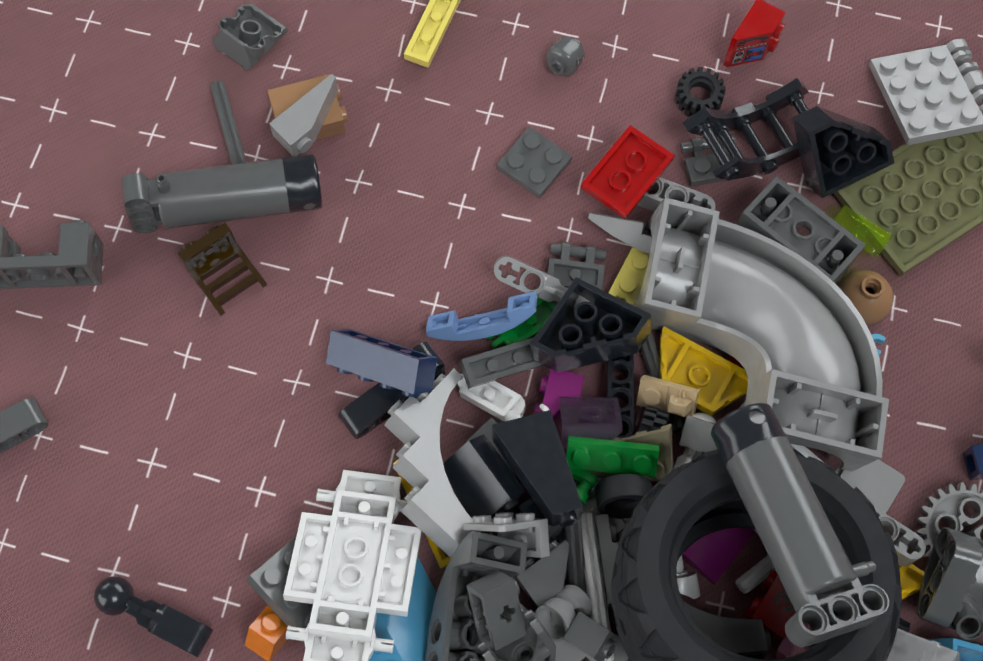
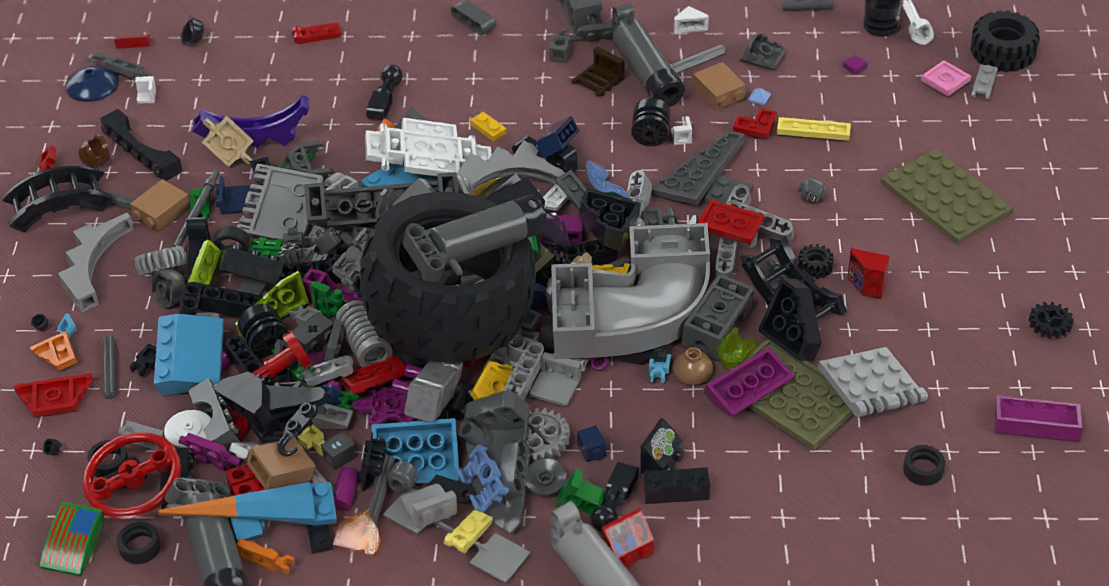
camera: 80 degrees right, 25 degrees down
light grey slope [269,74,338,156] -> none
none -> yellow plate [470,112,507,142]
none -> dark grey brick [549,35,570,63]
none -> dark grey plate [559,22,612,41]
none -> black wheel [631,98,670,147]
none -> dark grey wing [651,131,746,205]
none -> white panel [671,116,692,145]
none -> white slope [674,6,708,33]
none -> magenta slope [704,347,795,417]
none -> light grey beam [726,184,795,242]
none -> red plate [733,108,777,139]
none -> light blue slope [748,88,771,106]

